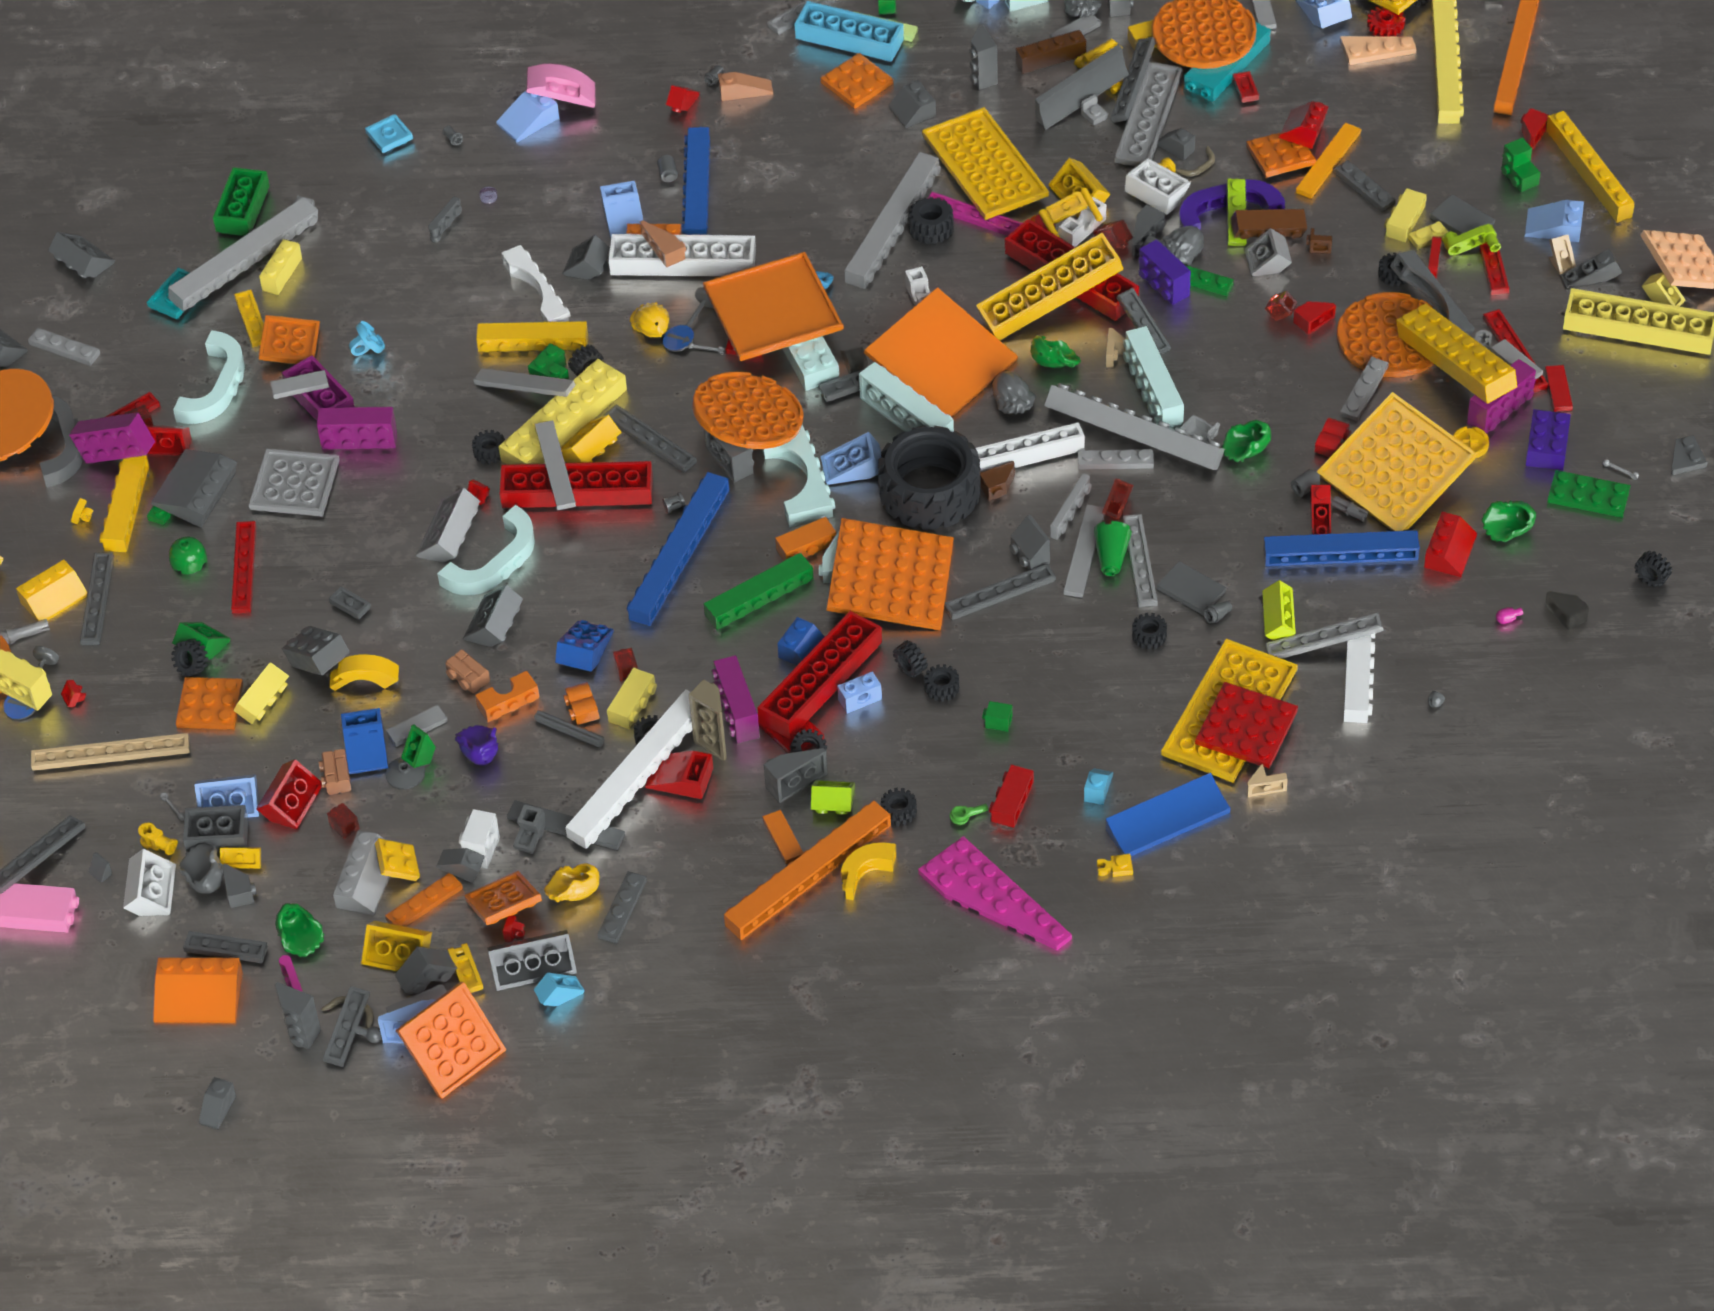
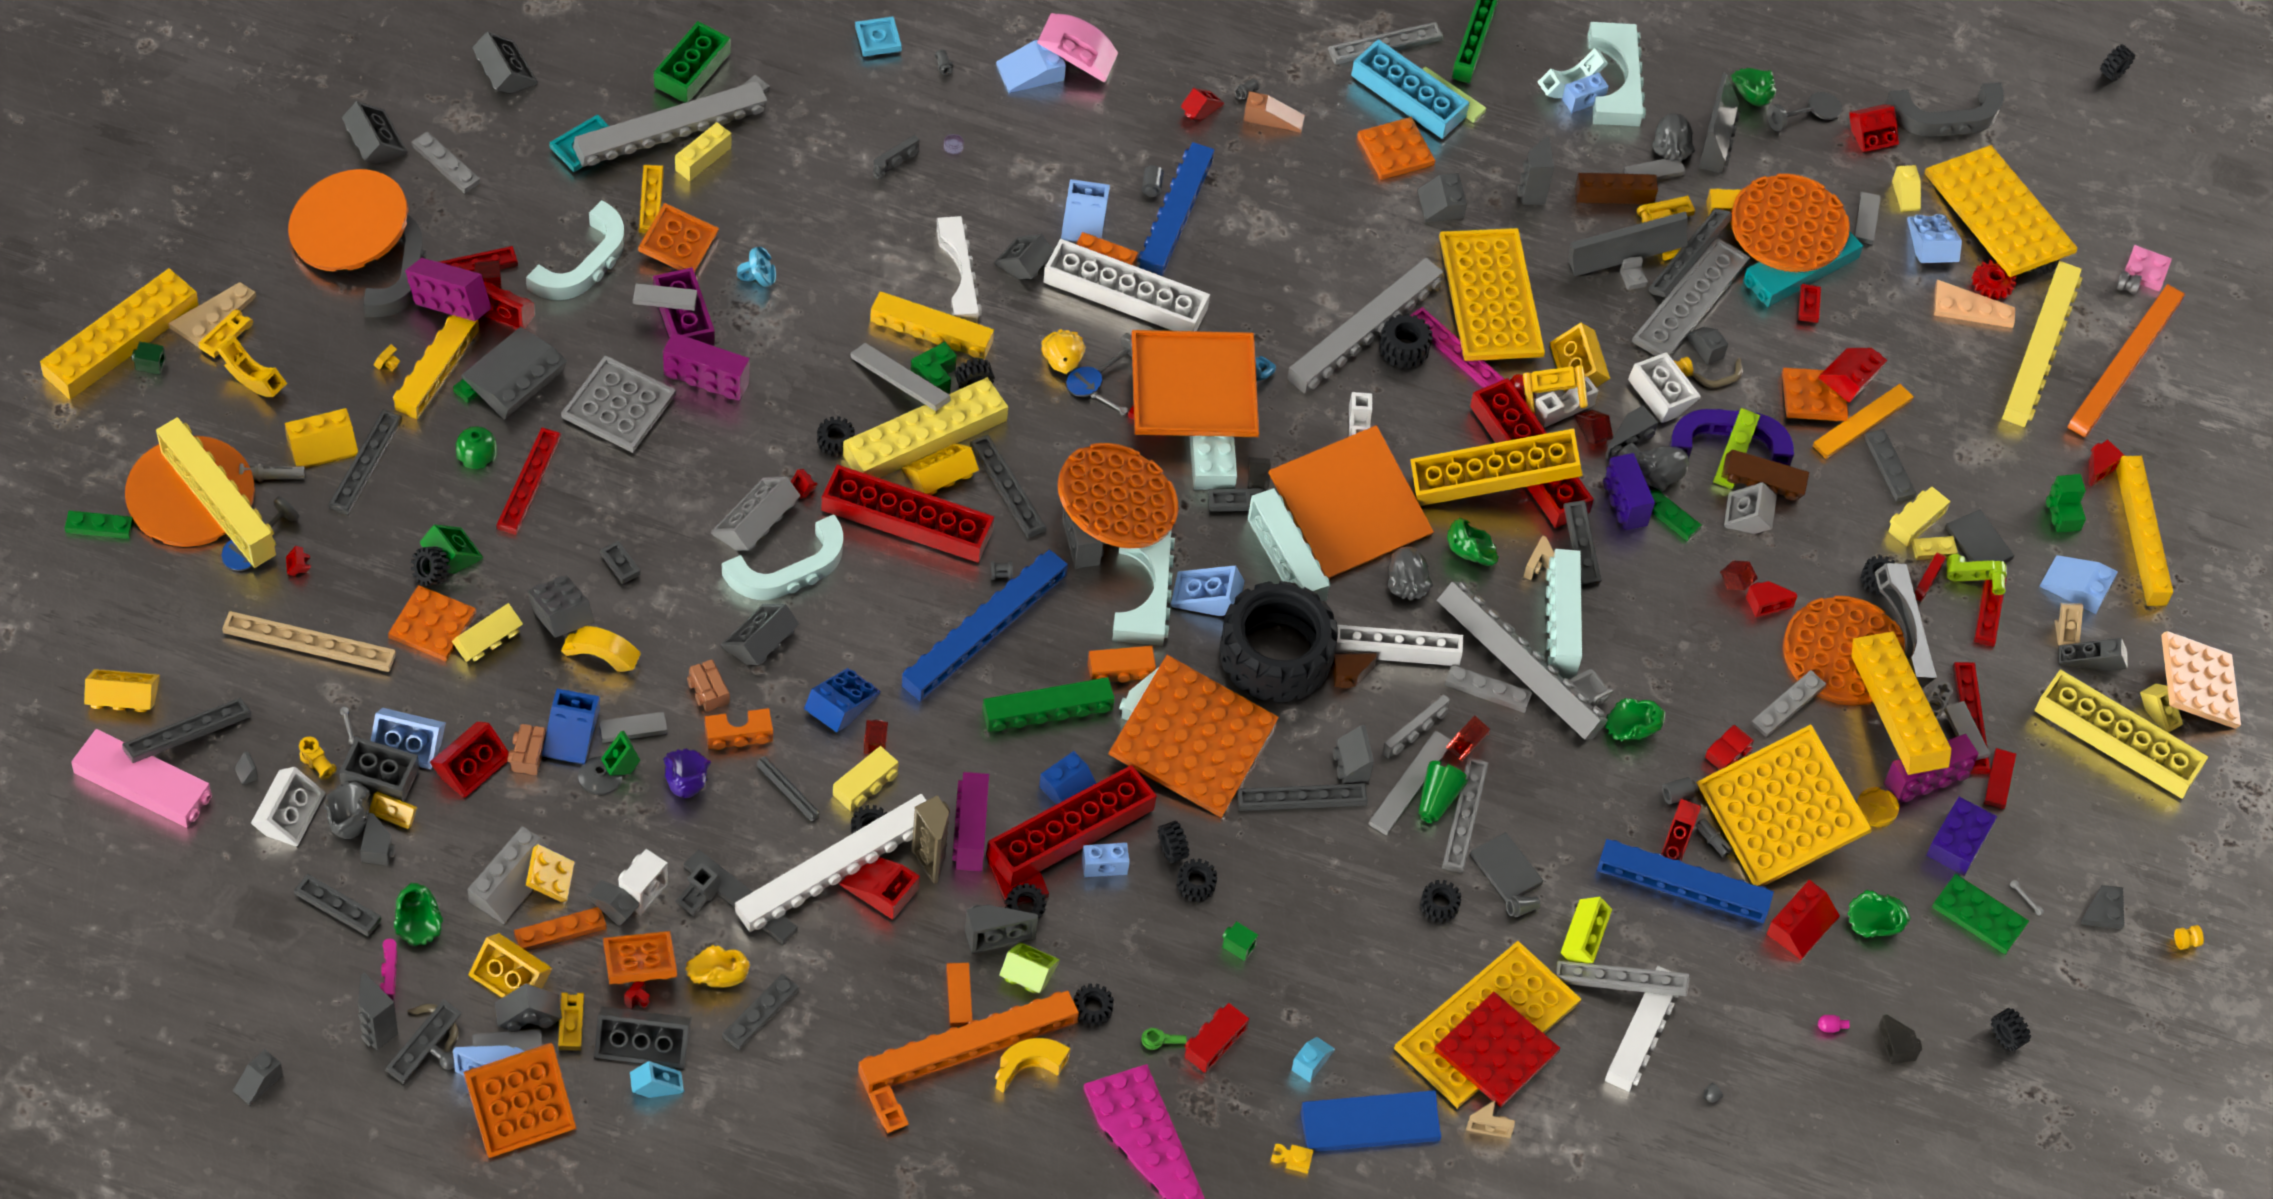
camera: 10 degrees right, 5 degrees up
orange slope [153,958,243,1023] -> none
clear red brick [327,803,360,839] -> none
light grey tile [535,420,576,510] -> none
orange brick [563,682,600,725] -> none
nougat slope [640,220,686,268] -> none
reddish brown bracket [1306,228,1332,254] -> none
none -> orange slope [868,1085,909,1134]

